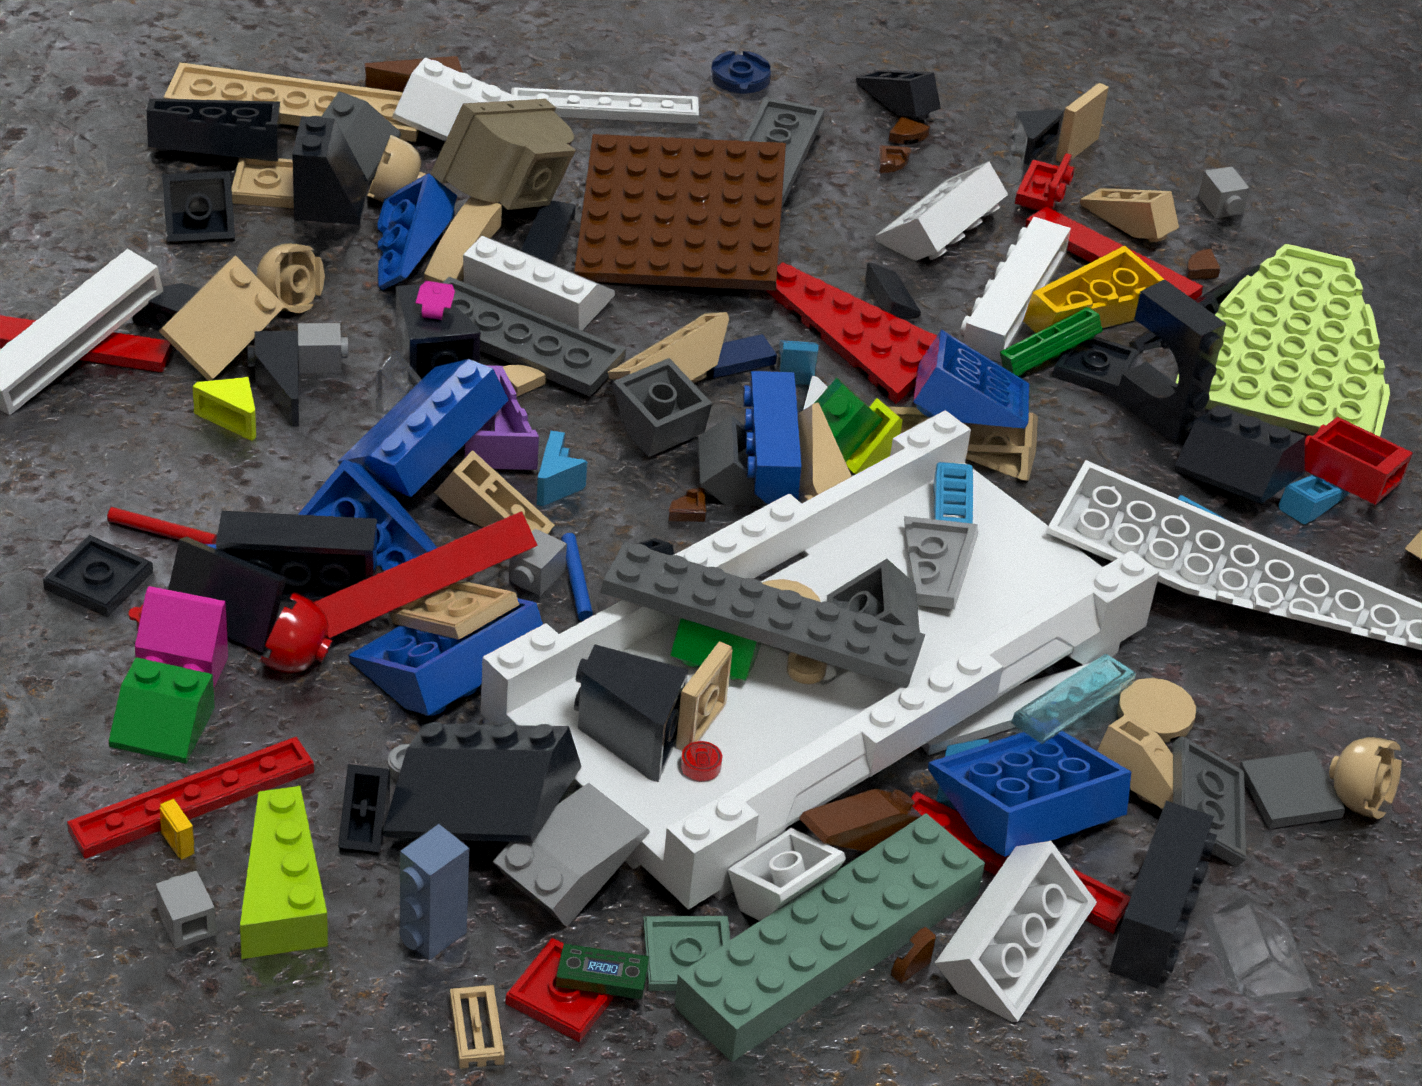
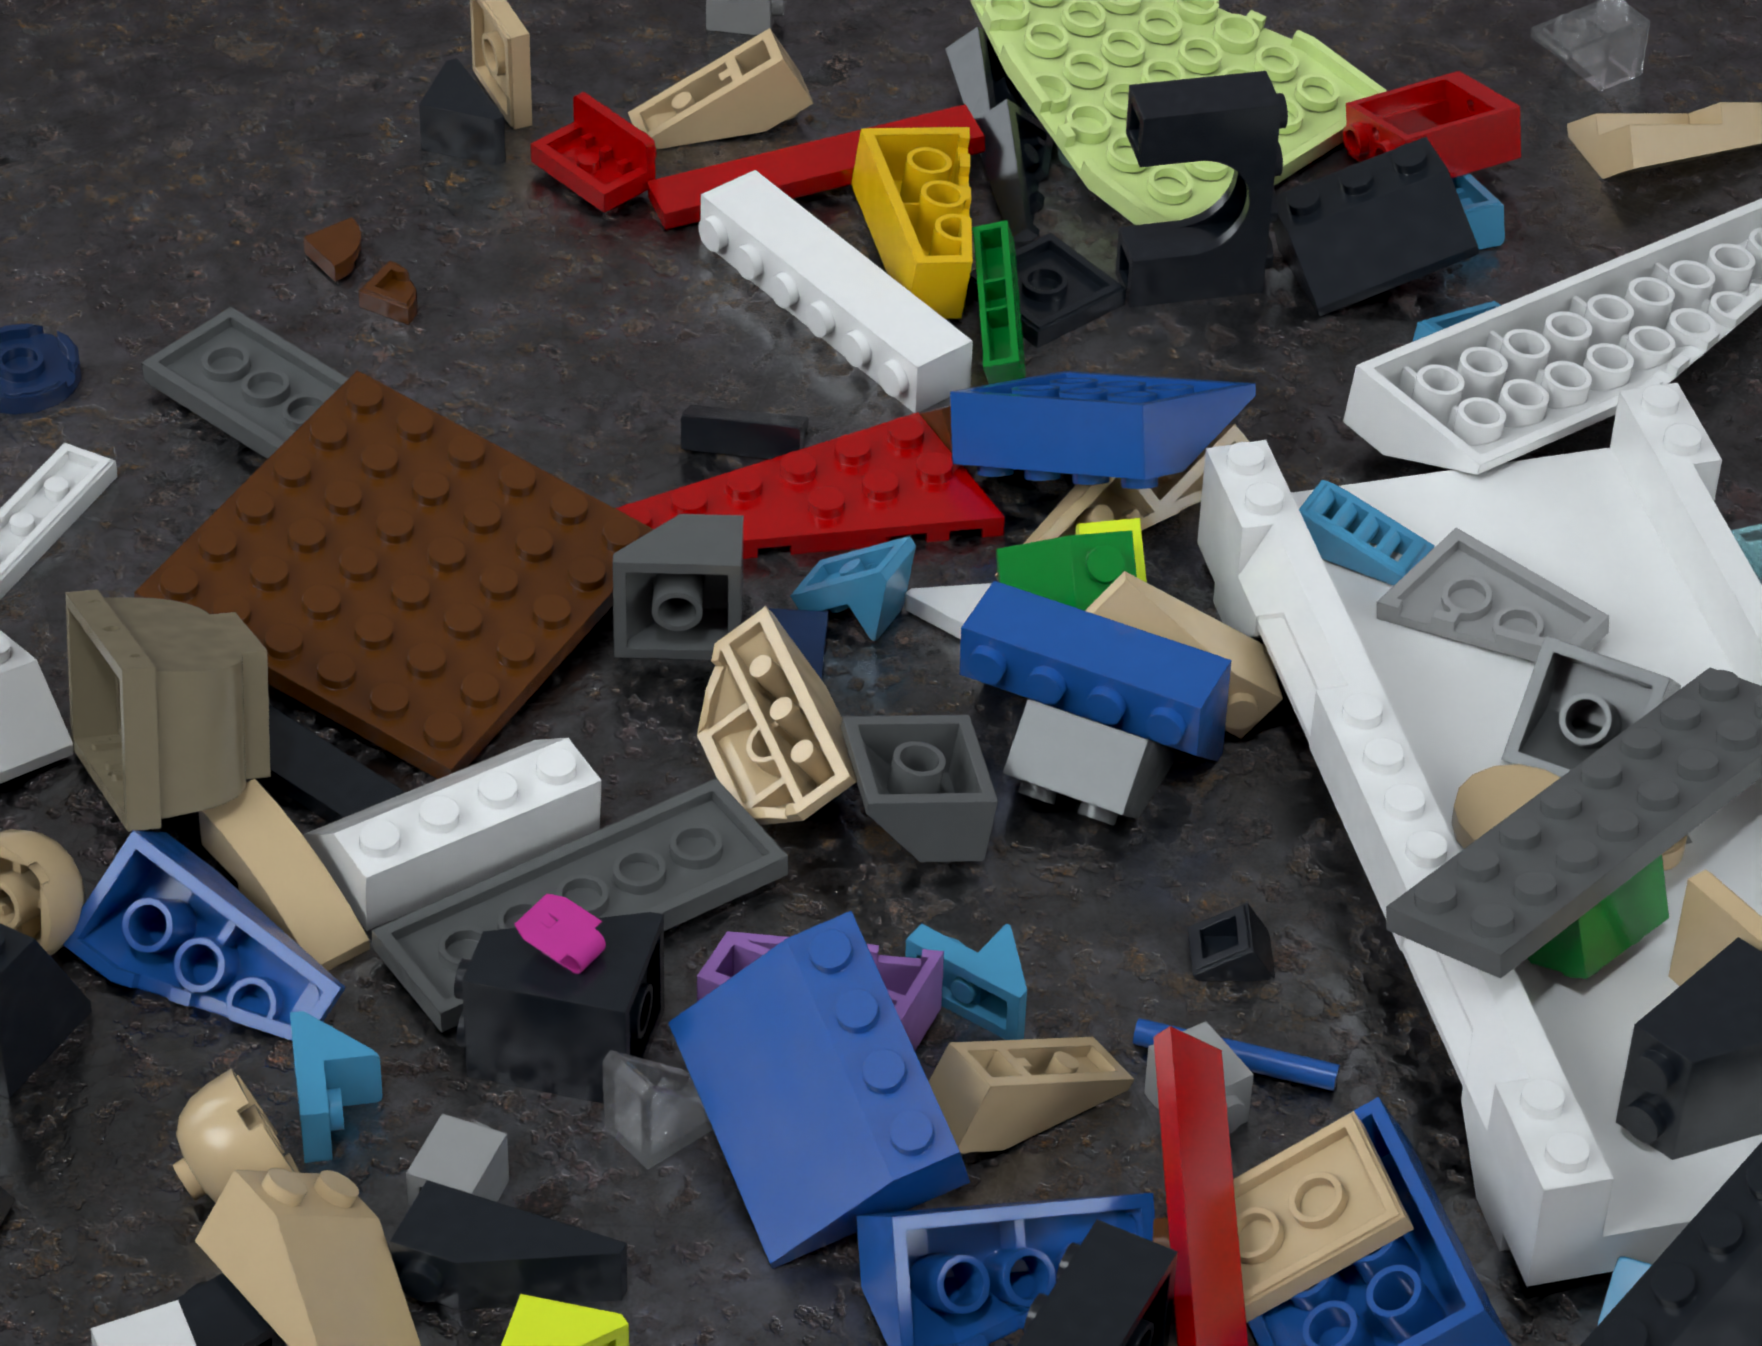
camera: 60 degrees left, 0 degrees up
tan tile [503,365,546,396] -> none
reddish brown tile [669,488,706,522] -> none
black slope [856,70,941,121] -> none
white slope [874,162,1008,261] -> none
reddish brown tile [1186,249,1221,279] -> none
none -> dark azure slope [290,1011,383,1163]
none -> dark grey slope [613,514,744,660]

